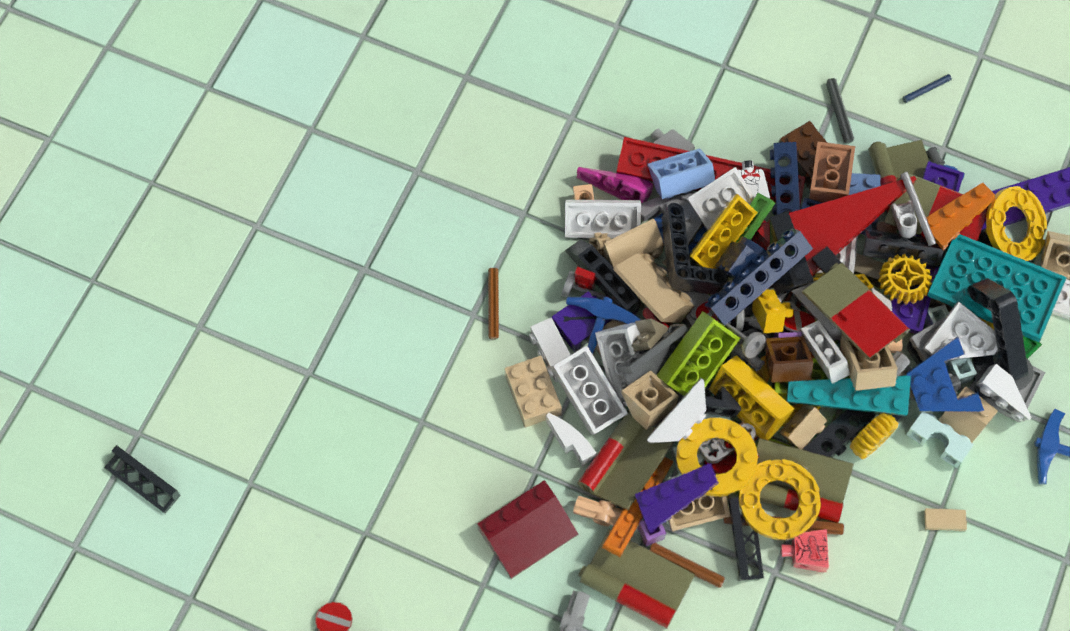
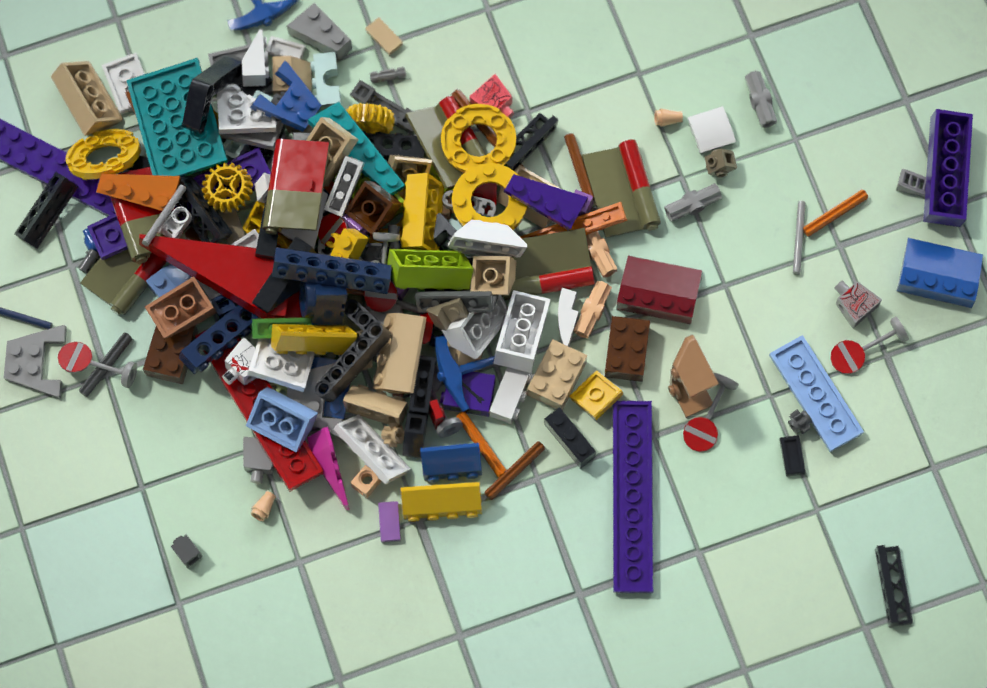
camera: 130 degrees left, 5 degrees up
none -> light grey wing [4,325,67,399]
none -> black fence [14,172,79,249]
none -> piece [58,342,137,388]
none -> dark grey brick [171,535,203,568]
none -> light nougat cone [250,491,276,521]
none -> white tile [265,36,306,59]
none -> light grey wedge [287,3,353,60]
none -> dark grey slope [350,80,413,133]
none -> light grey axle [370,67,406,83]
none -> medium lavender tile [378,501,401,542]
none -> yellow slope [401,482,482,522]
none -> blue slope [420,443,482,483]
none -> orange axle [456,411,506,477]
none -> black brick [544,407,596,469]
none -> yellow plate [569,370,624,420]
none -> light nougat piece [573,281,612,338]
none -> reddish brown brick [604,316,650,382]
none -> dark purple plate [613,401,653,593]
none -> medium nougat windscreen [668,335,719,418]
none -> piece [683,373,739,452]
none -> light blue plate [769,335,864,452]
none -> black tile [779,435,806,477]
none -> dark grey gear [788,409,812,434]

